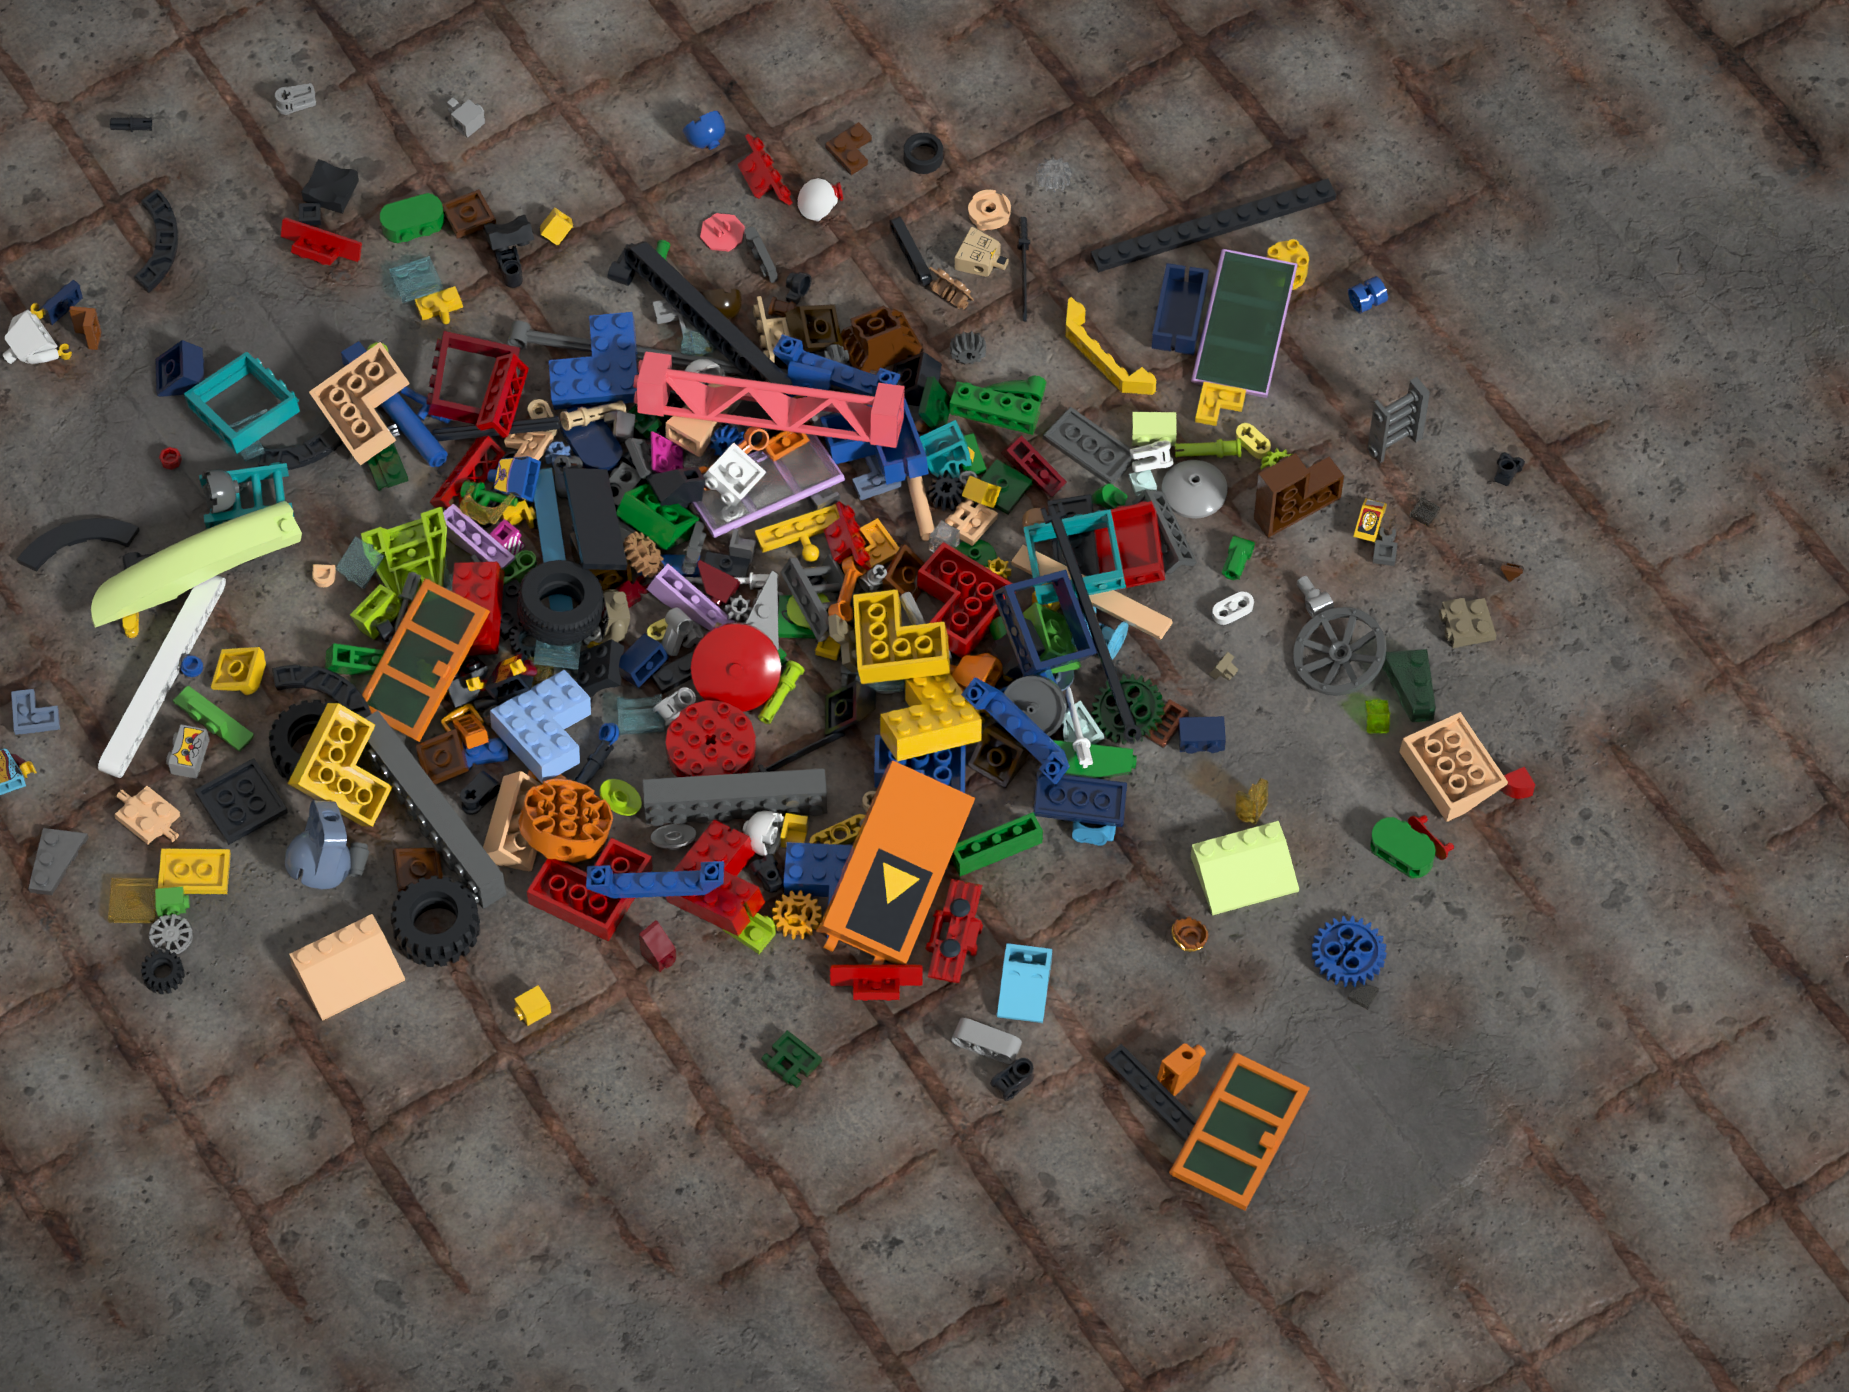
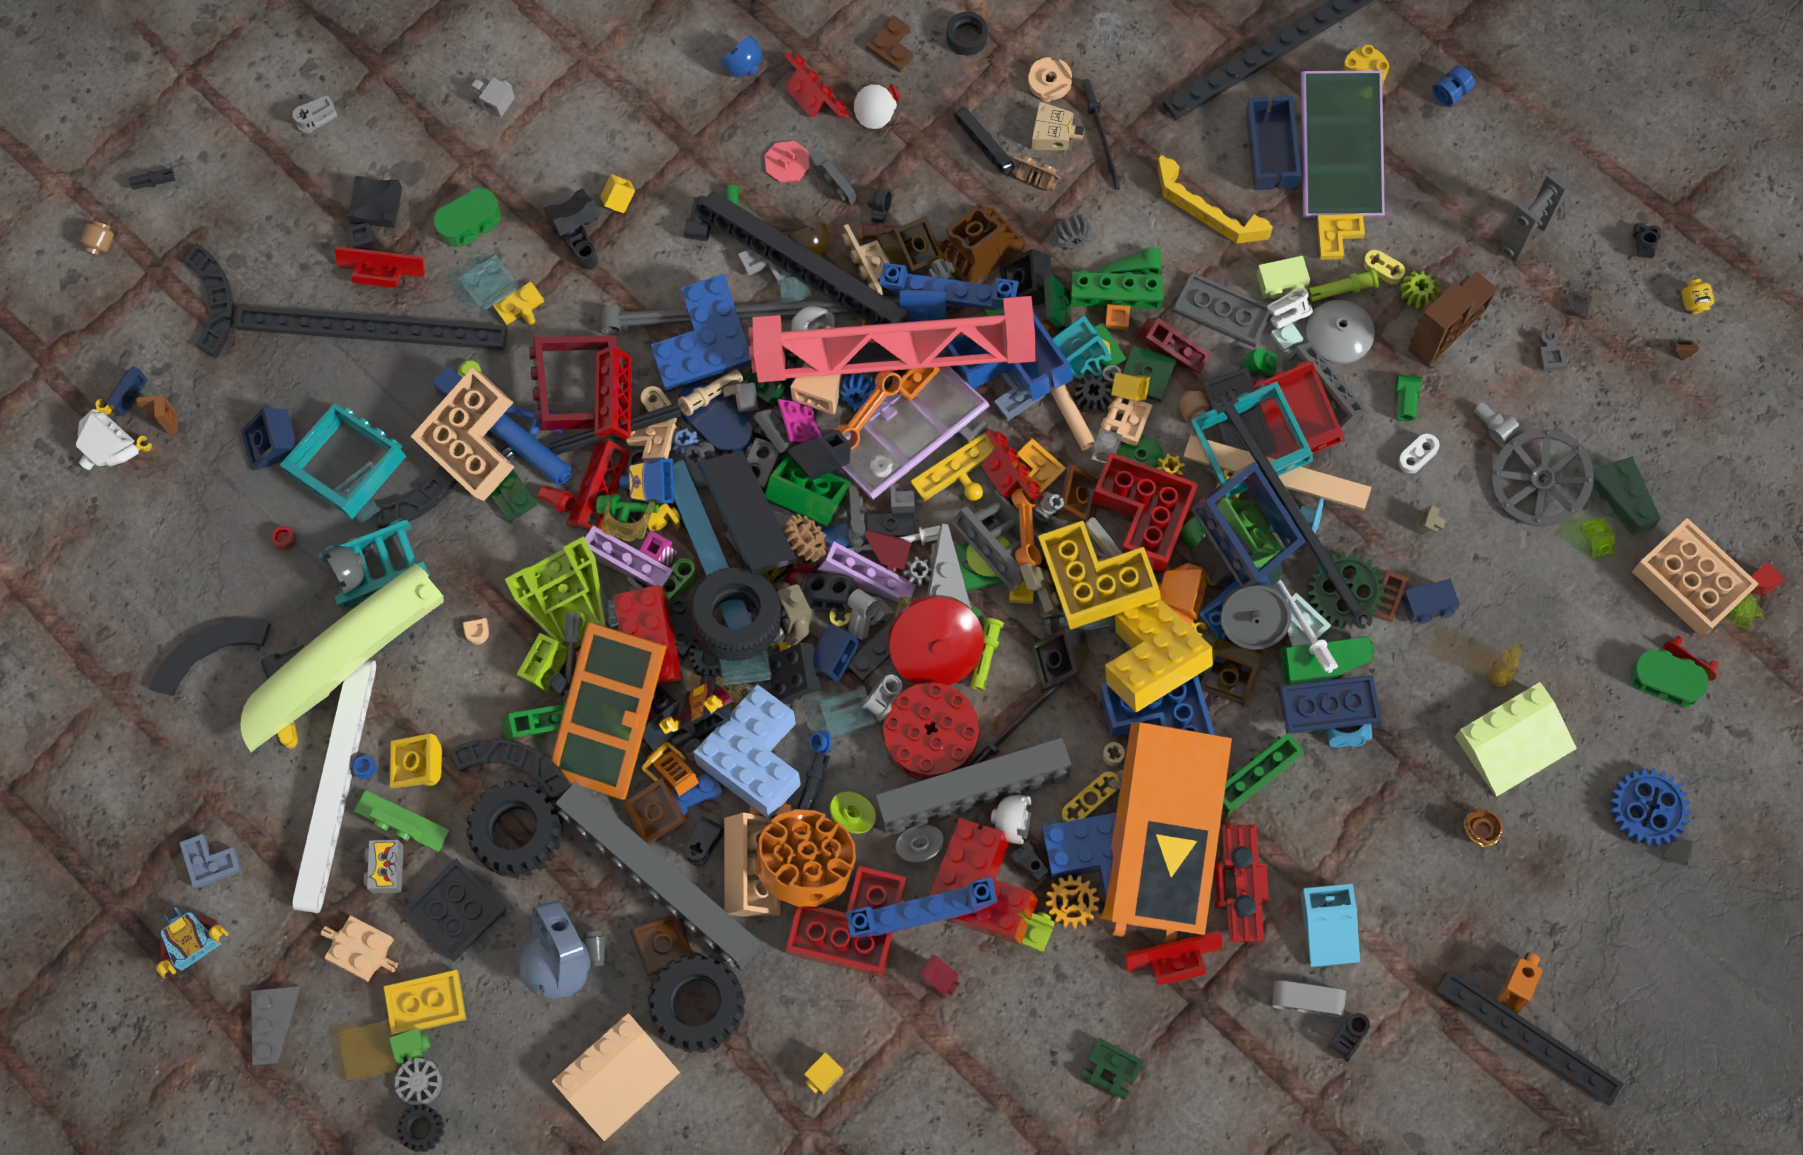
camera: 10 degrees left, 10 degrees up
yellow brick [288,703,393,827] -> none
clear light blue piece [336,536,384,589] -> none
reddish brown plate [442,189,496,239] -> none
white plate [703,443,766,507] -> none
yellow panel [780,813,808,848] -> none
blue slope [961,677,1070,784] -> none
door [1169,1053,1310,1211] -> none
slope [1353,498,1387,542] -> none
dark tan plate [1439,598,1497,648] -> none
none -> medium nougat head [80,220,114,255]
none -> black plate [235,306,508,350]
none -> red cone [538,486,575,513]
none -> black brick [803,572,858,613]
none -> orange plate [1105,304,1130,331]
none -> yellow head [1681,279,1715,314]
none -> clear neon green piece [1730,594,1763,627]

